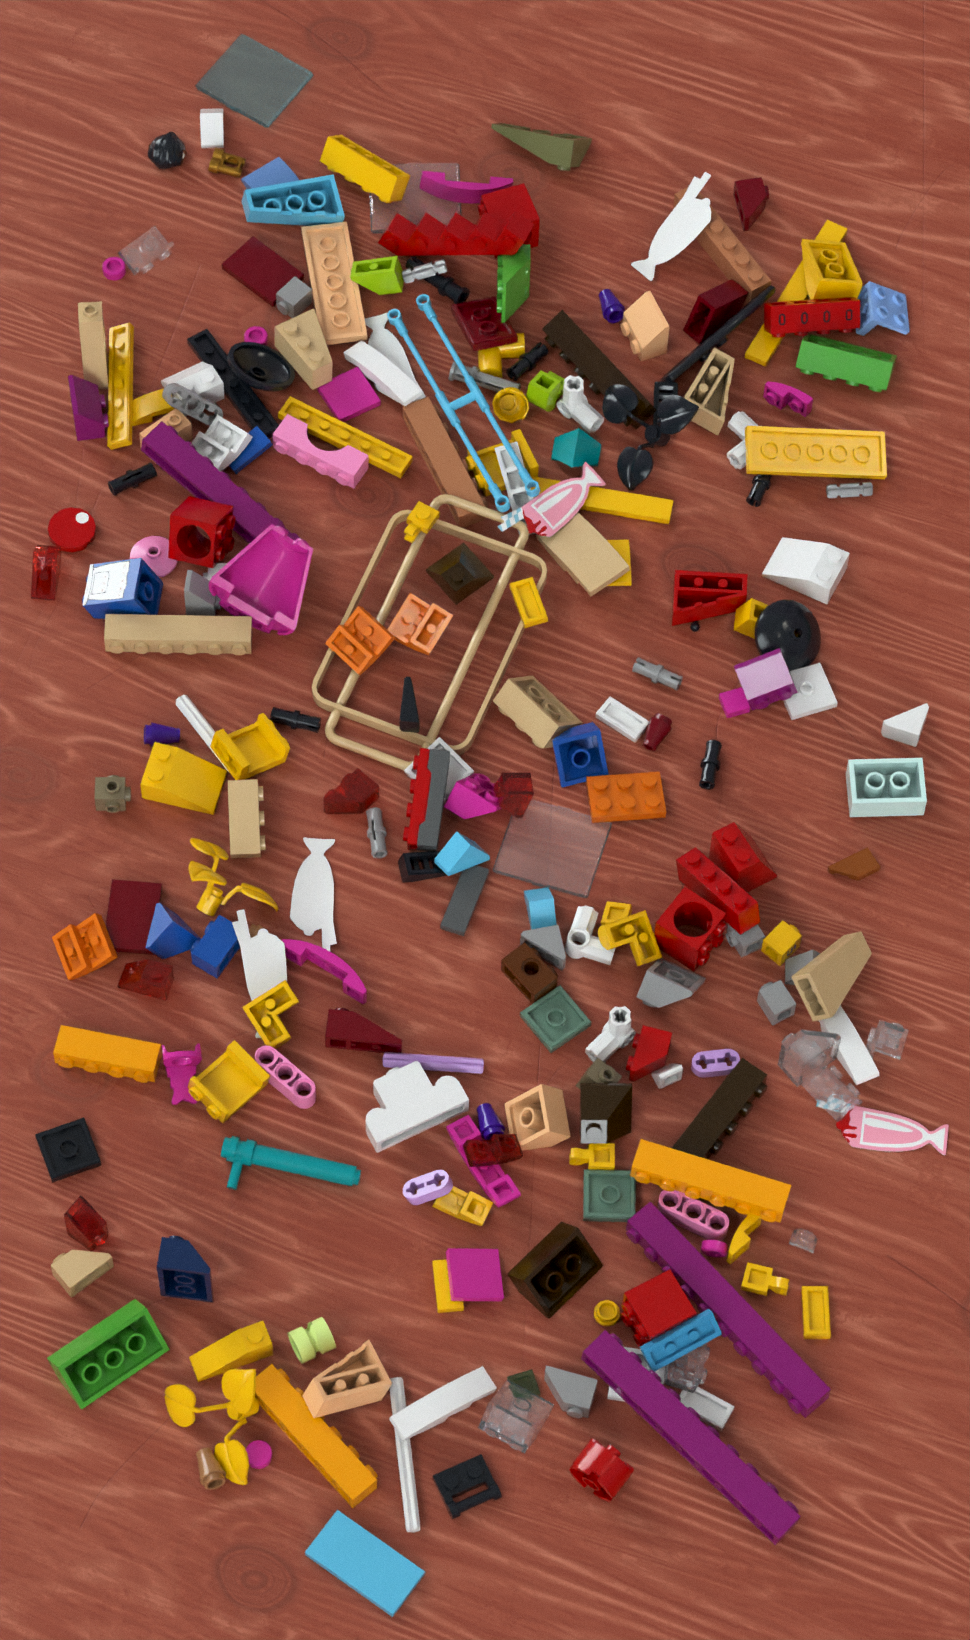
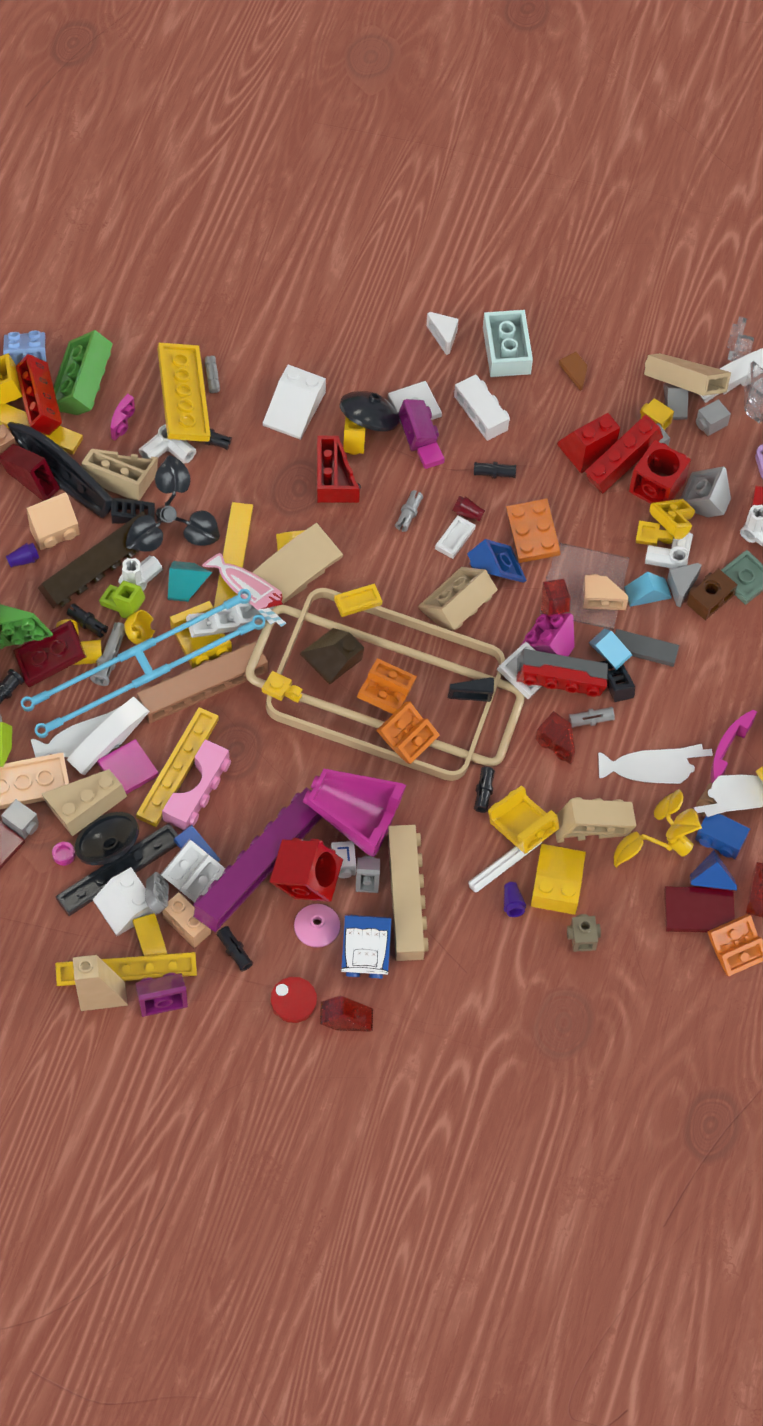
camera: 95 degrees left, 0 degrees up
none -> white brick [454,375,510,441]
none -> light nougat slope [583,574,628,610]

